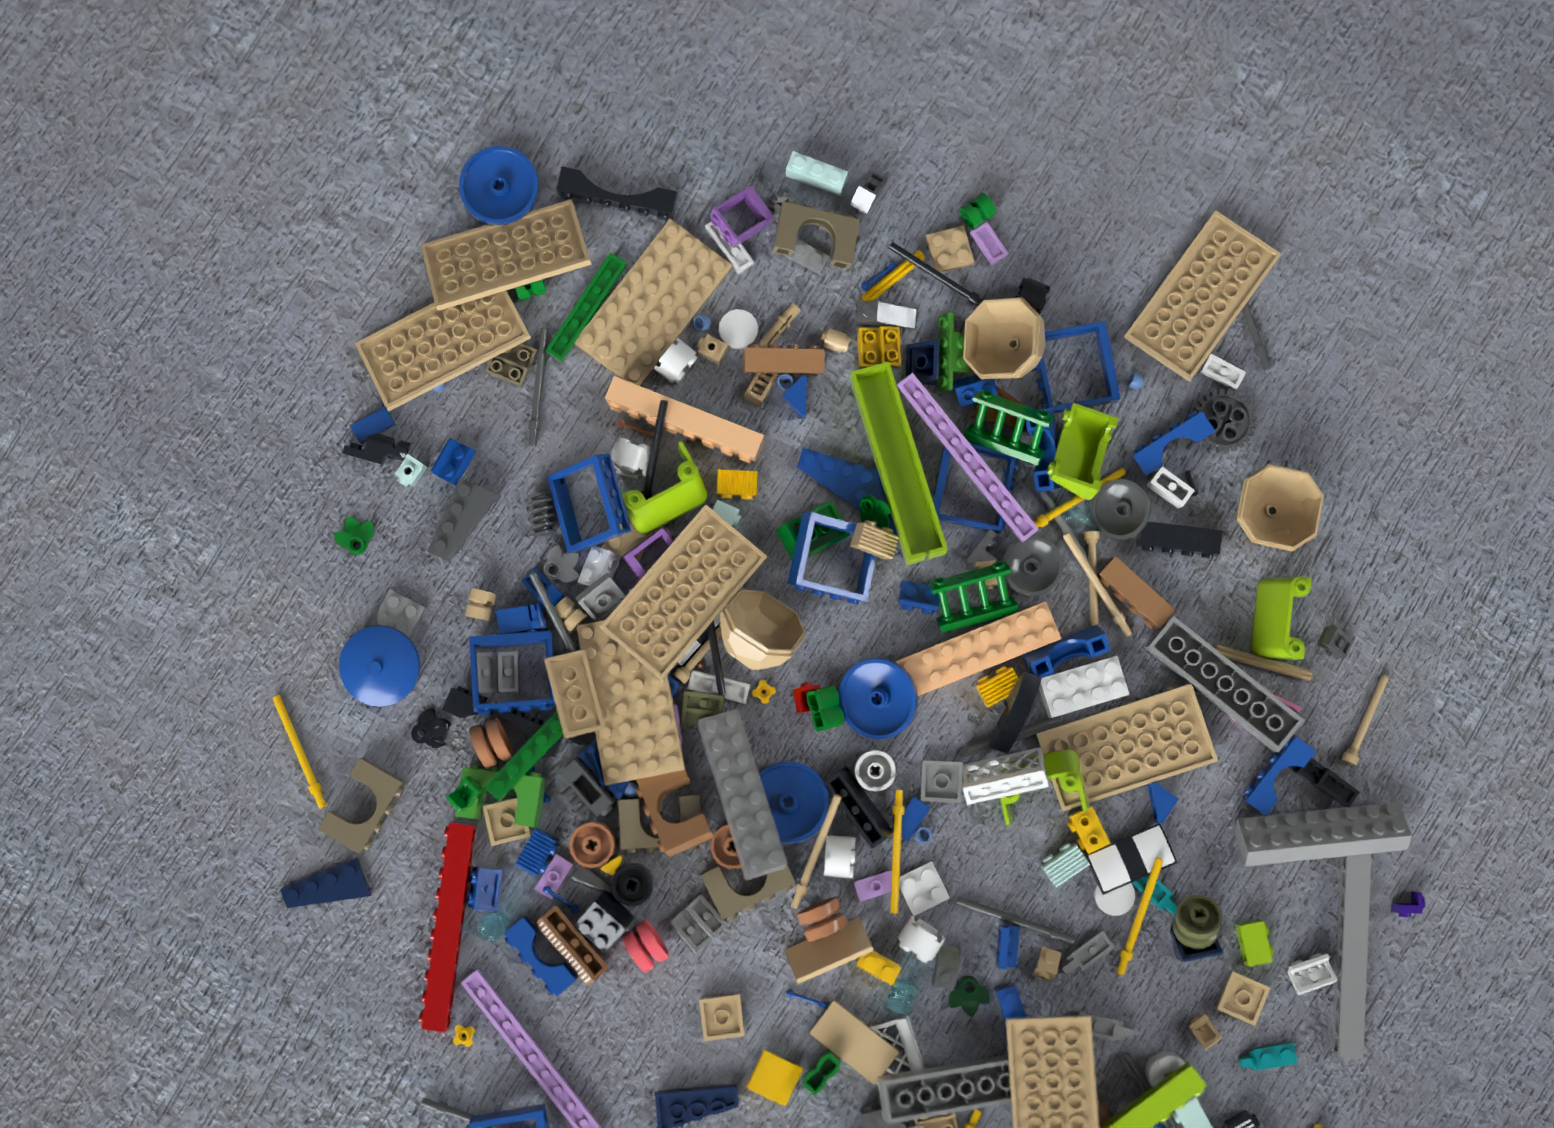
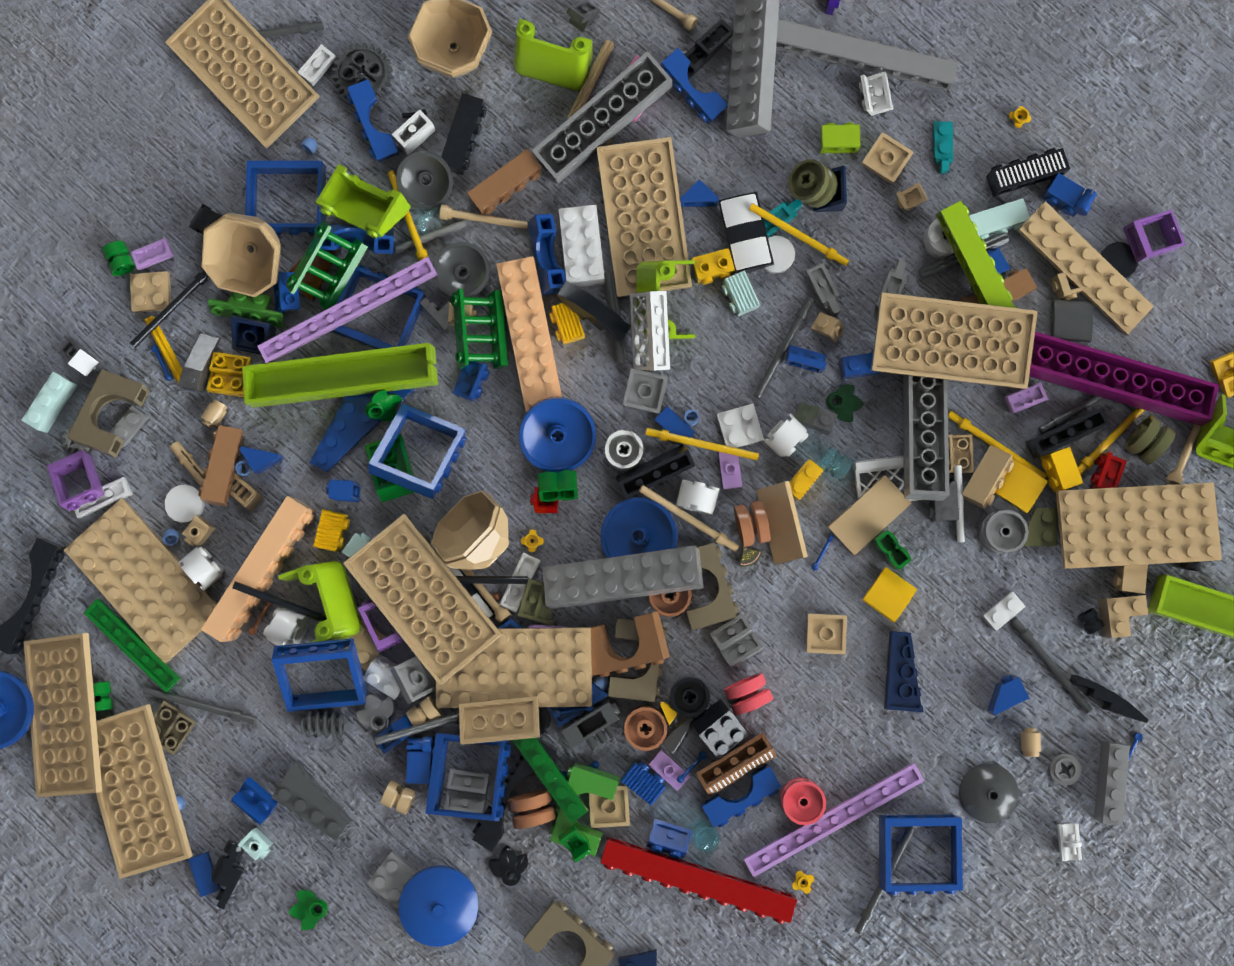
camera: 75 degrees left, 0 degrees up
tan brick [850,520,899,559] -> none
tan bar [1062,532,1133,637] -> none
none -> blue brick [326,479,361,502]
none -> olive tile [739,547,762,567]
none -> coral wheel [780,777,826,825]

